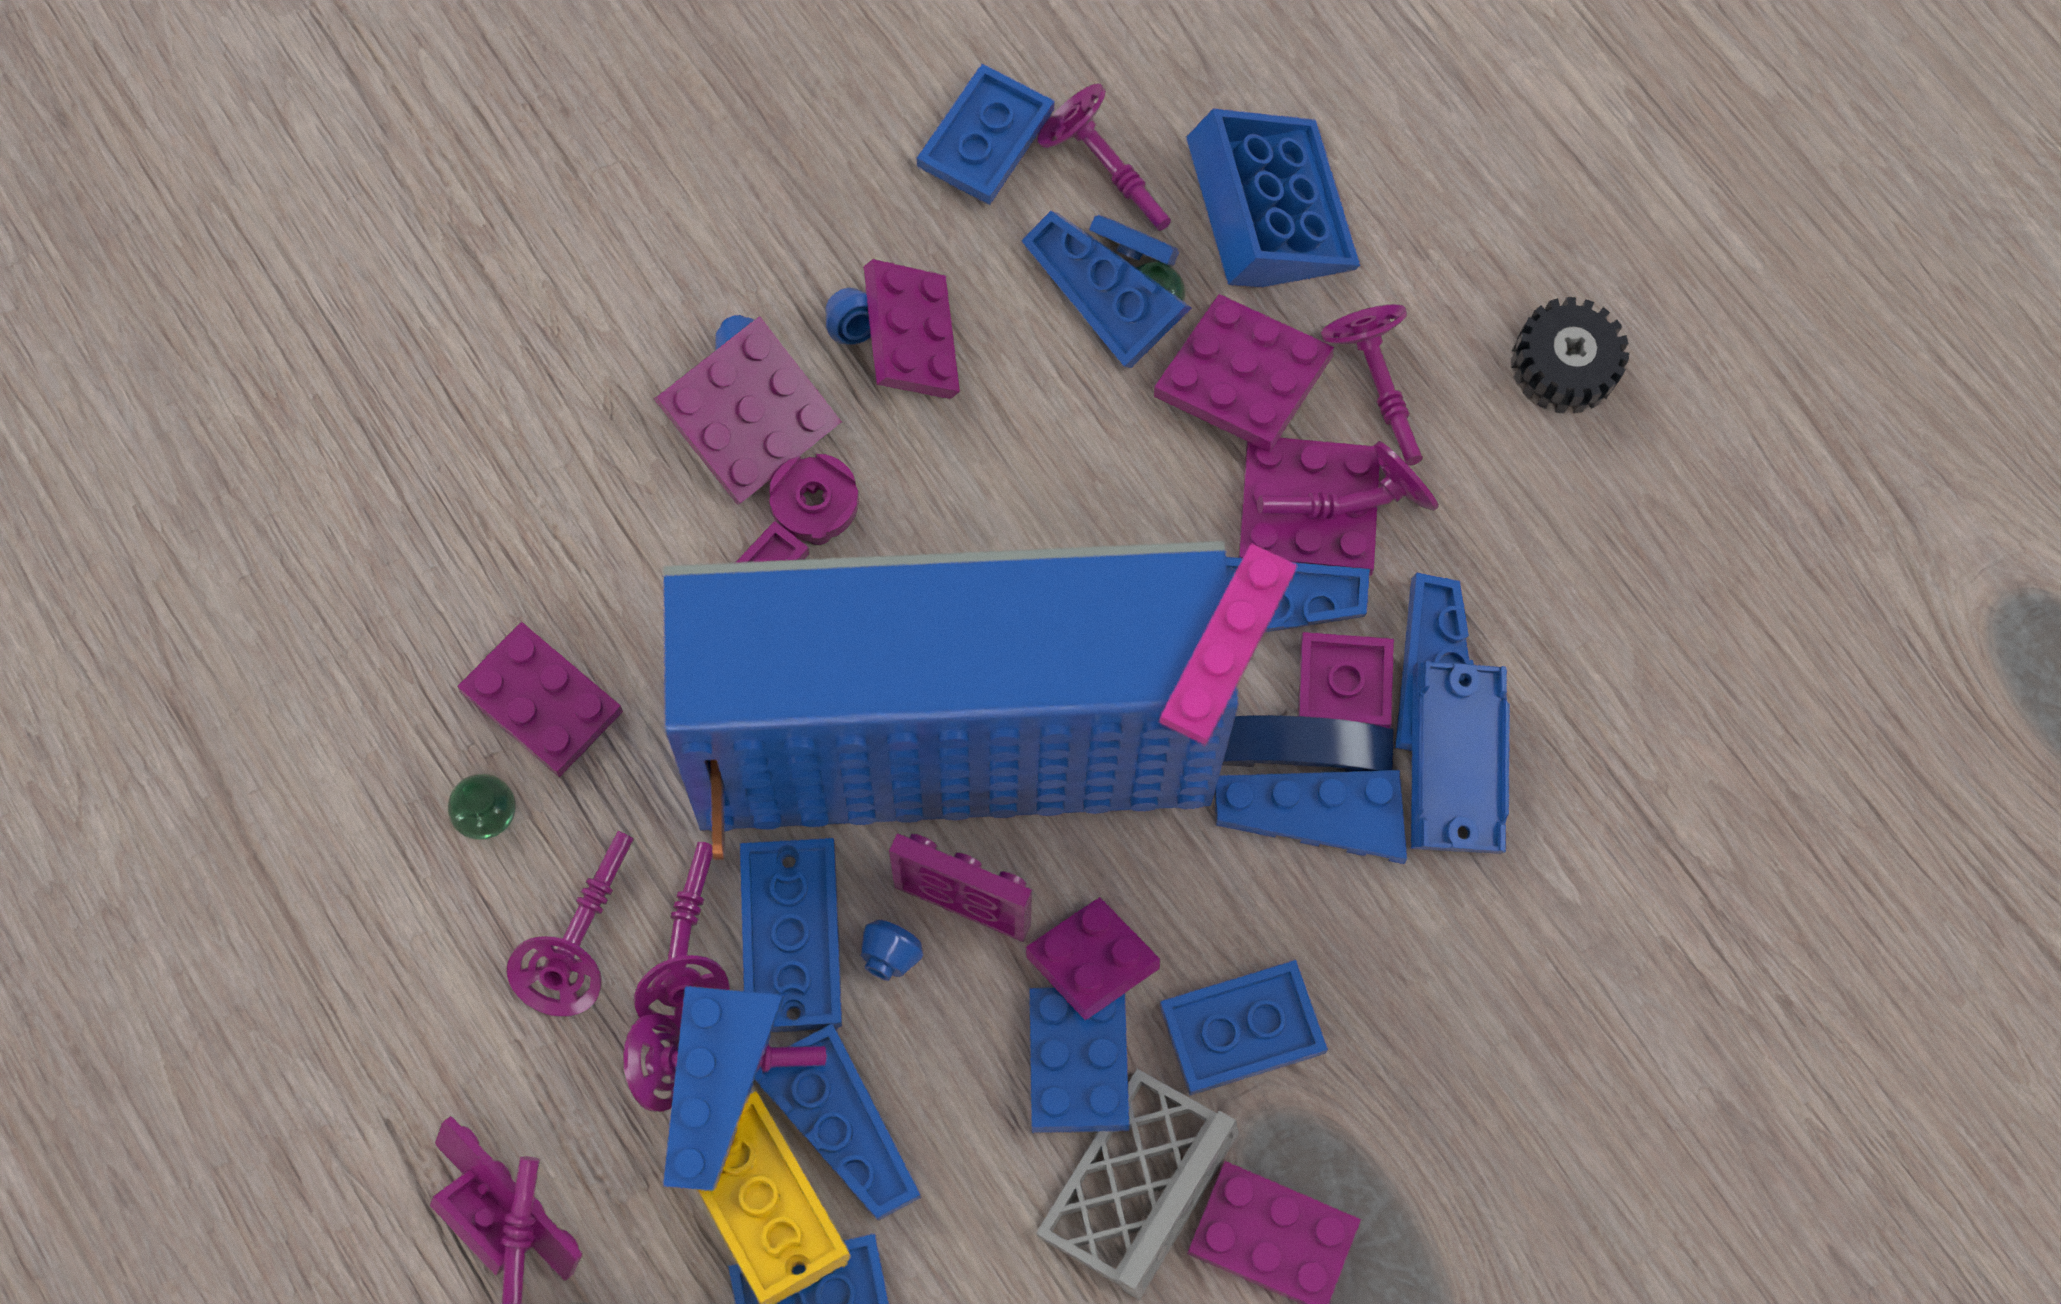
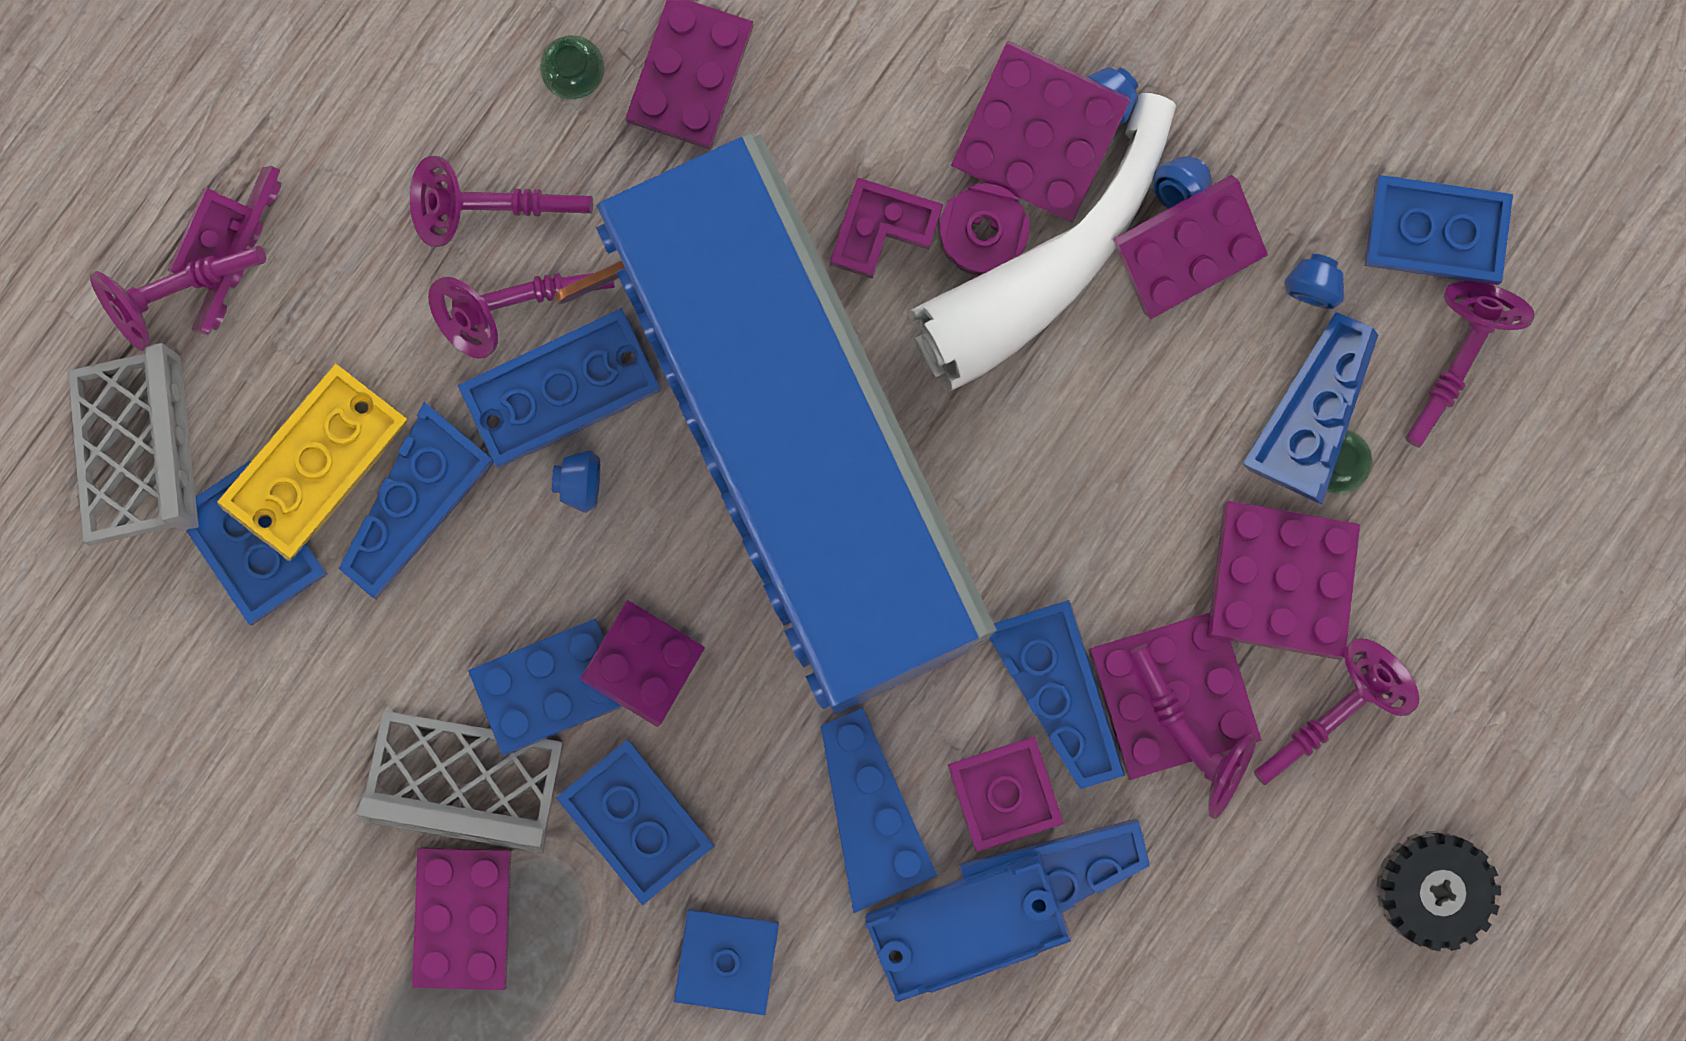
camera: 70 degrees right, 15 degrees up
magenta dish [623,1014,826,1112] -> none
blue wing [663,986,785,1191] -> none
magenta plate [889,833,1032,943] -> none
blue plate [1089,215,1180,265] -> none
dark pink plate [1159,543,1297,745] -> none
blue slope [1186,108,1360,287] -> none
dark blue slope [1222,715,1394,772] -> none
none -> blue plate [674,909,779,1015]
none -> white brick [908,93,1176,391]
none -> blue cone [1284,254,1344,309]

